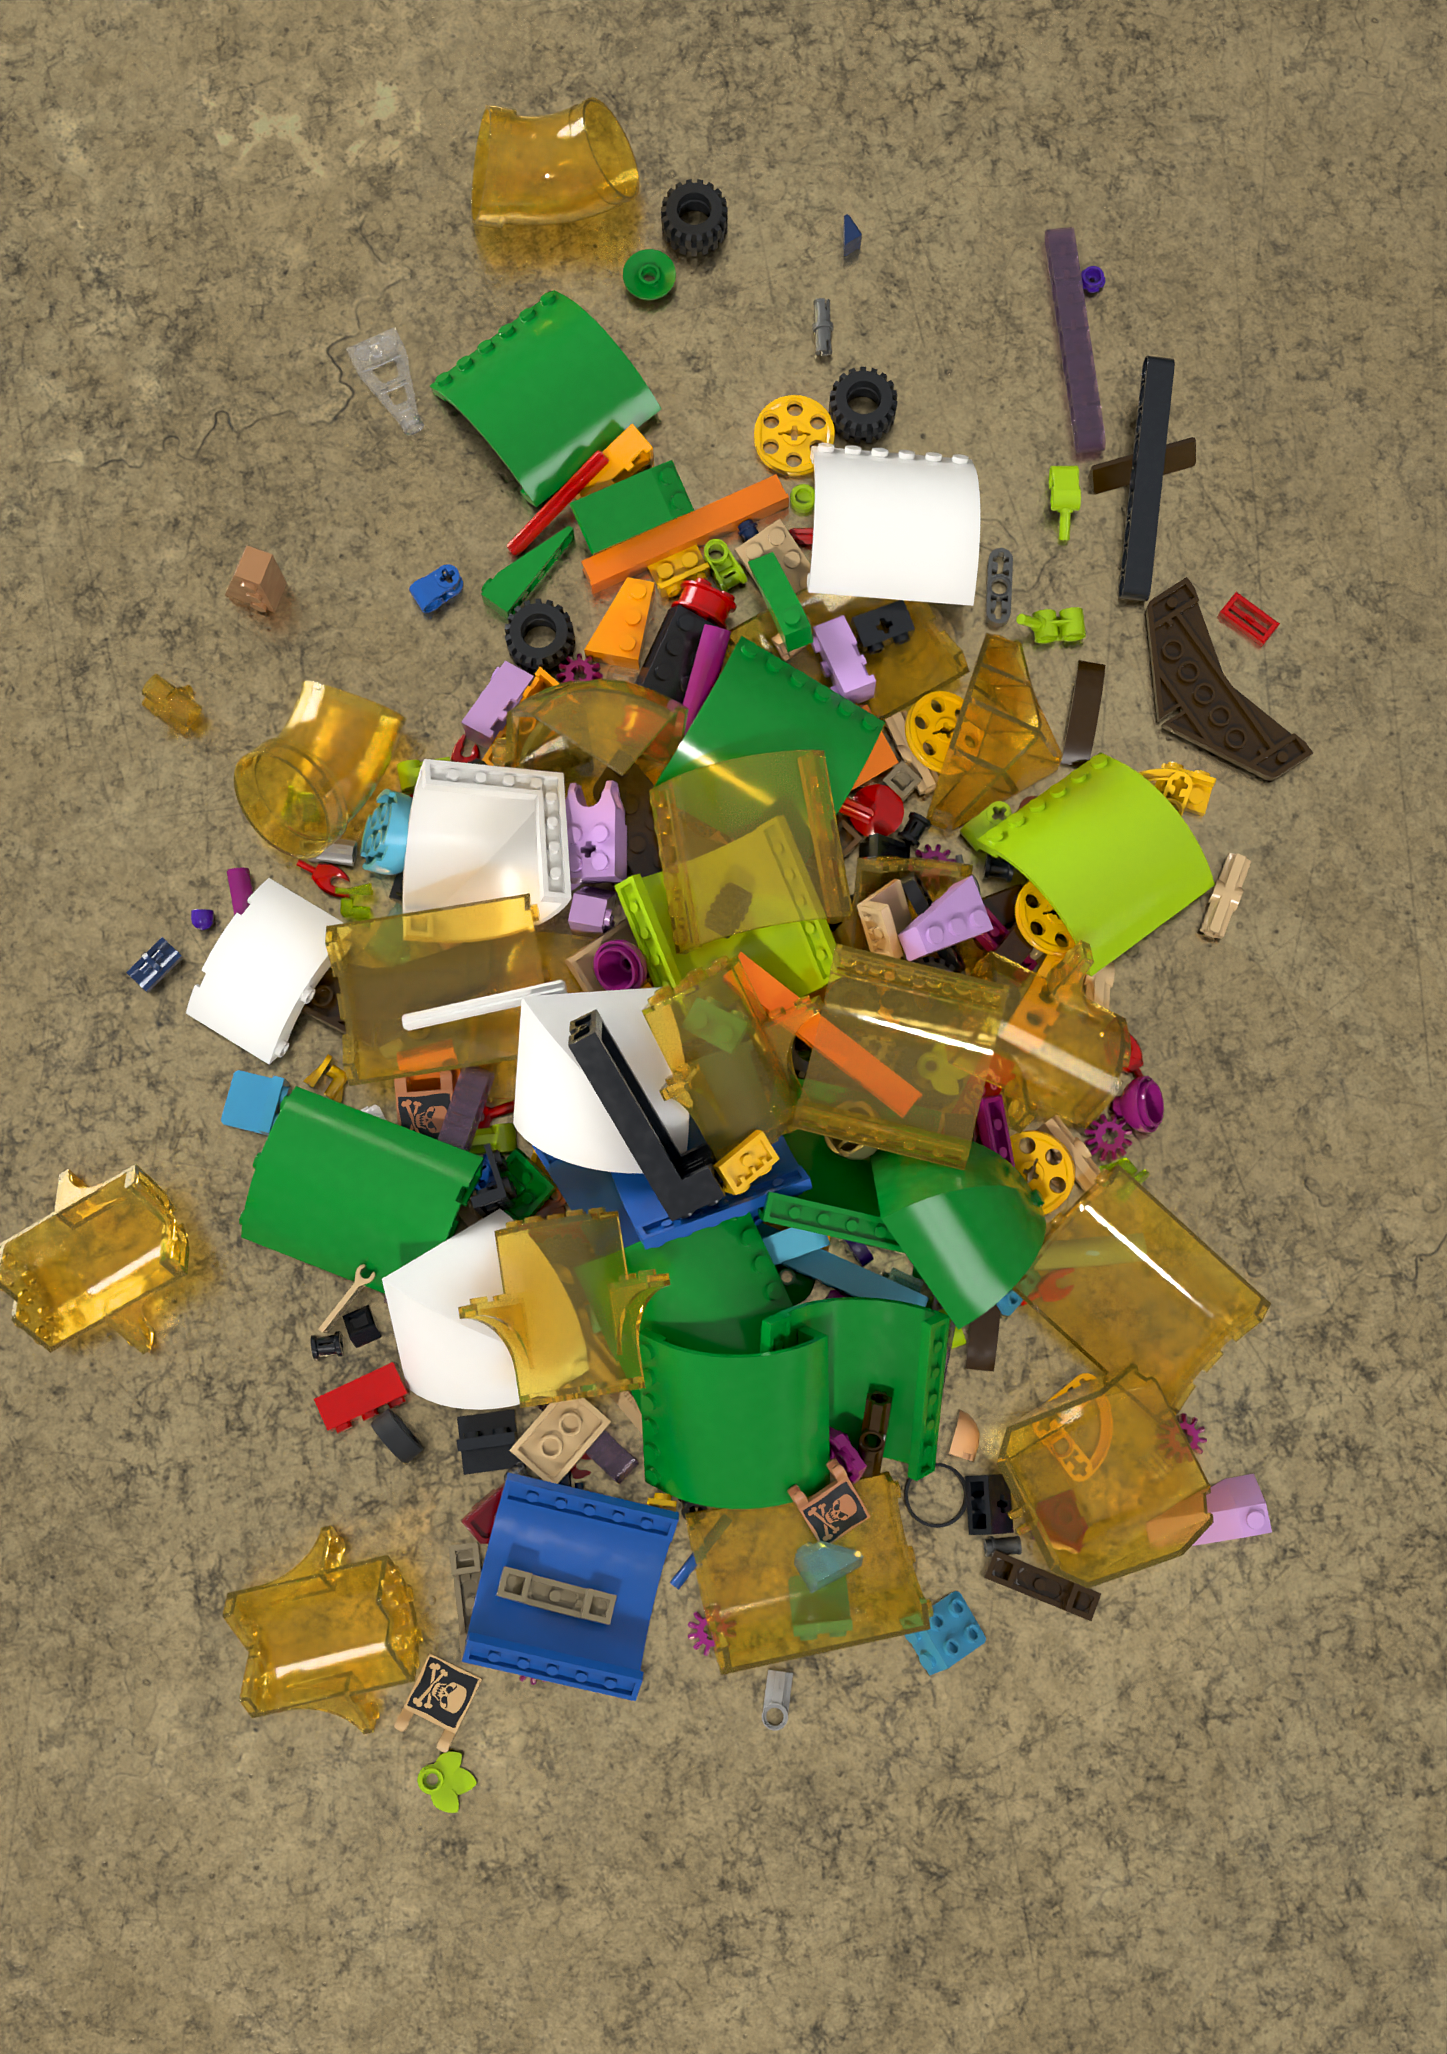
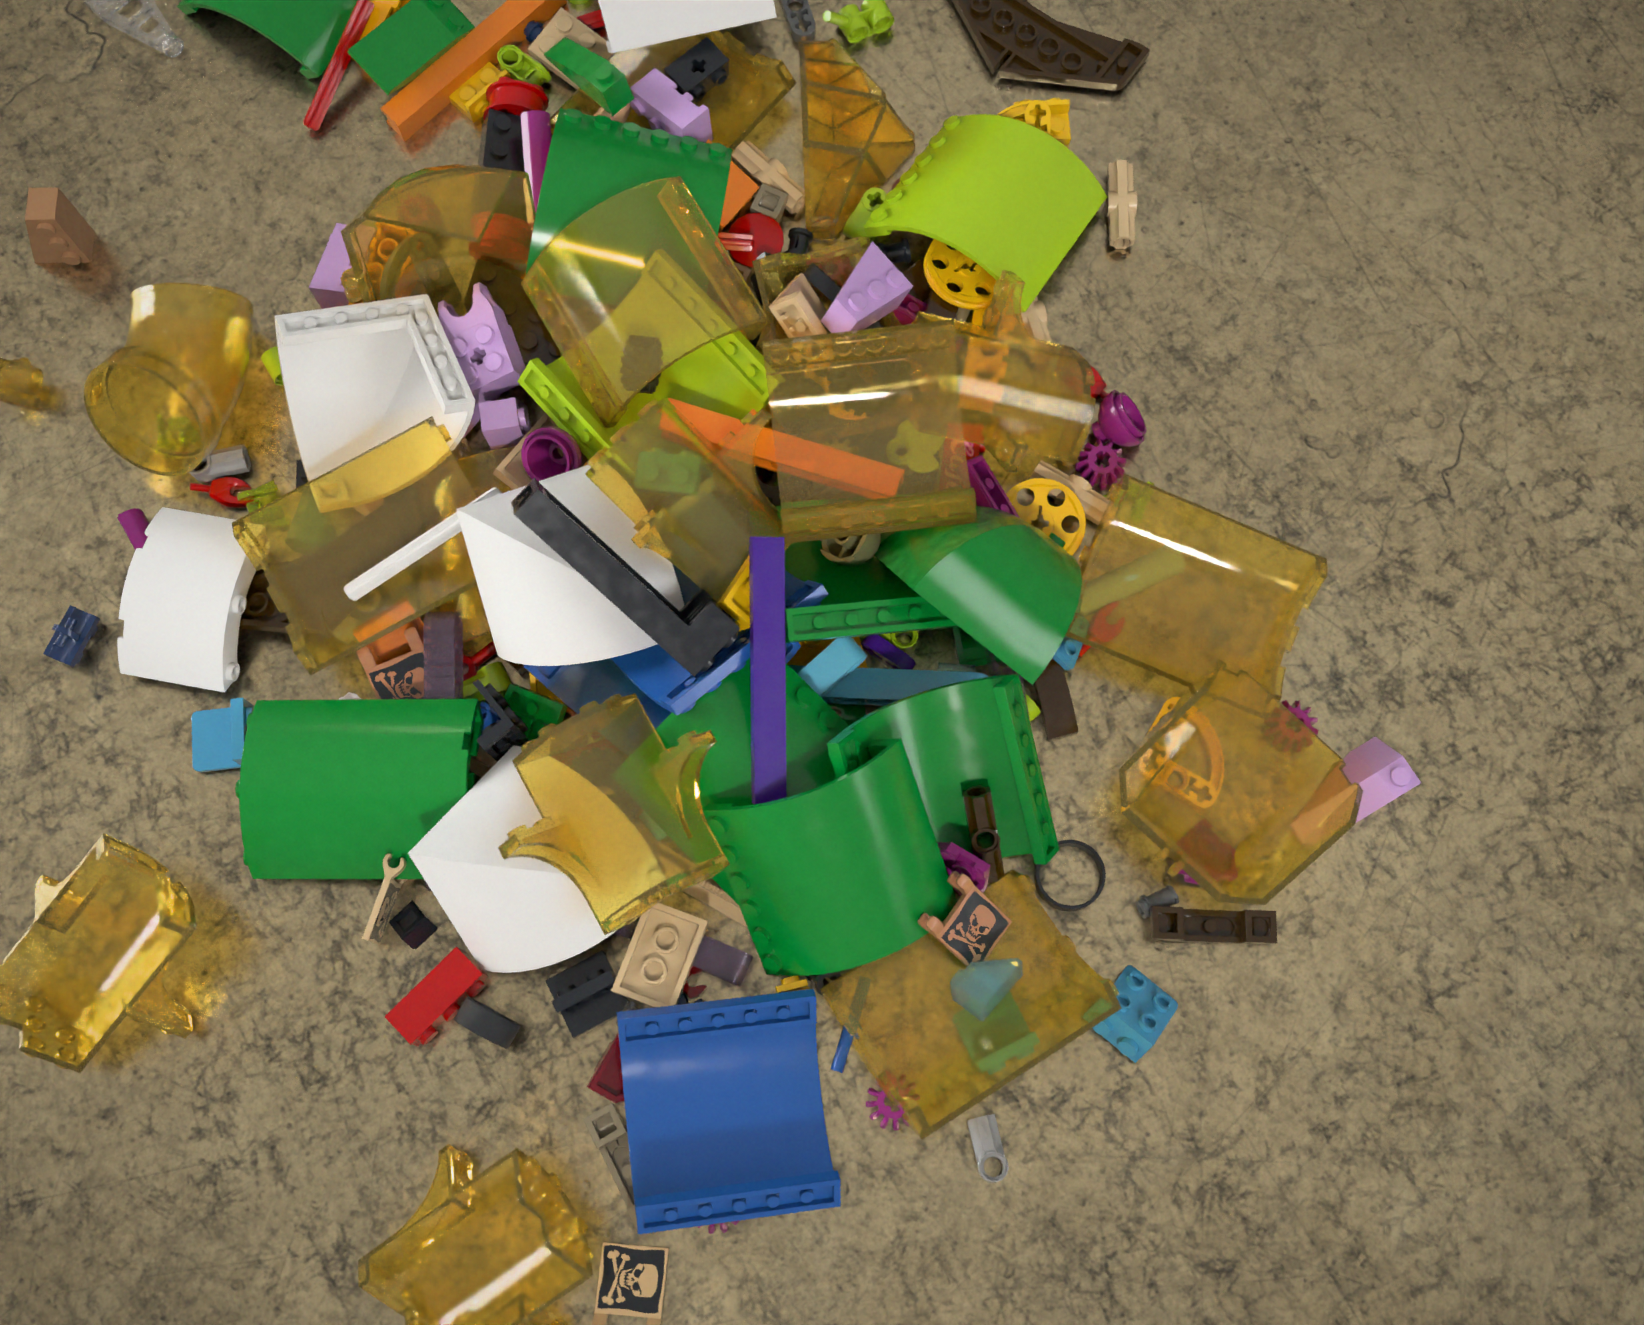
camera: 20 degrees left, 5 degrees down
dark purple hinge [191,909,214,930] -> none
yellow piece [303,1054,348,1103] -> none
black bush [310,1331,344,1361] -> none
medium azure cylinder [361,789,413,875] -> none
blue piece [409,564,463,613] -> none
green slope [481,526,575,620] -> none
dark tan slope [496,1566,617,1625] -> none
black tyre [505,599,575,674] -> none
light orange wedge [584,577,655,670] -> none
yellow wedge [905,691,983,774] -> none
light nougat brick [946,1409,980,1462] -> none
black brick [965,1474,1014,1535] -> none
dark brown slope [1060,660,1106,768] -> none
none -> dark purple tile [749,537,787,804]

